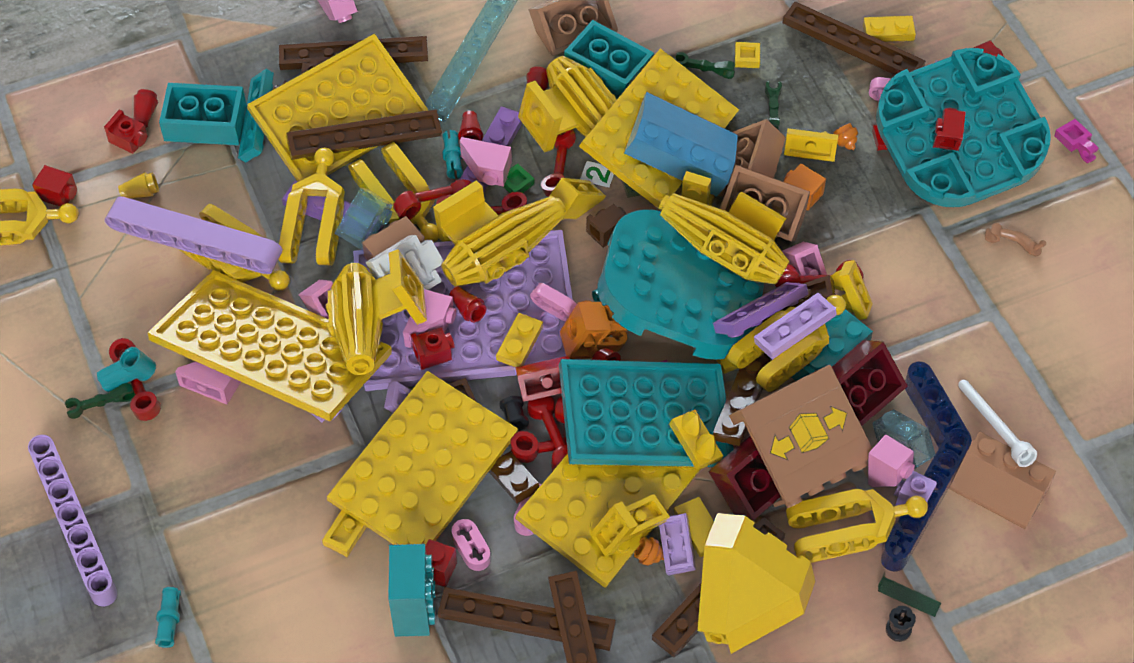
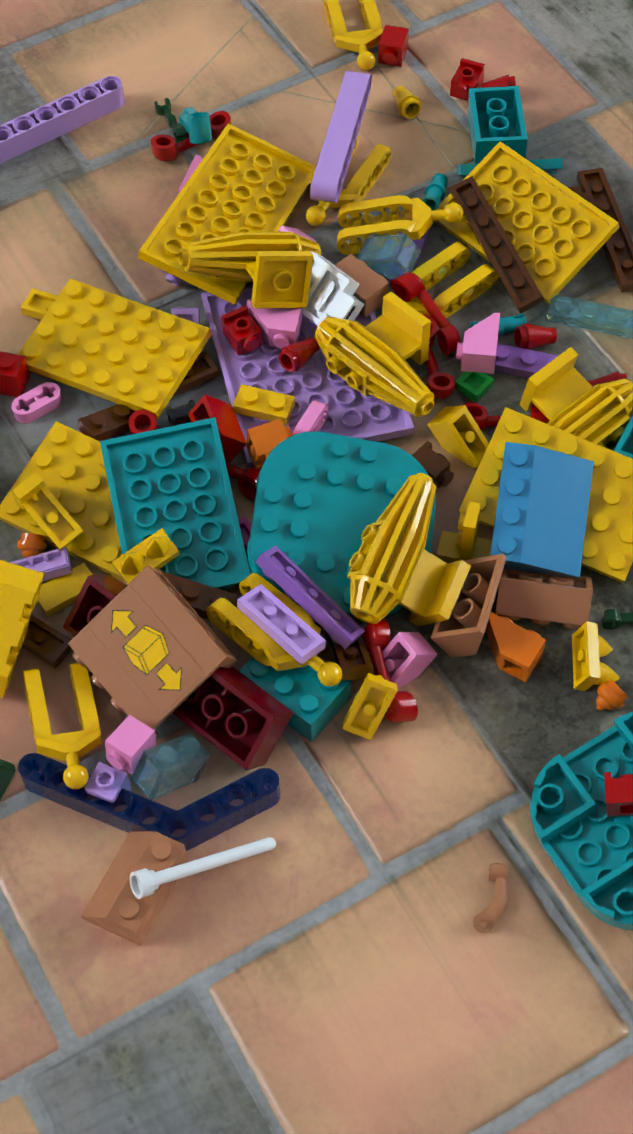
camera: 85 degrees right, 0 degrees up
none -> teal pin [423,173,448,211]

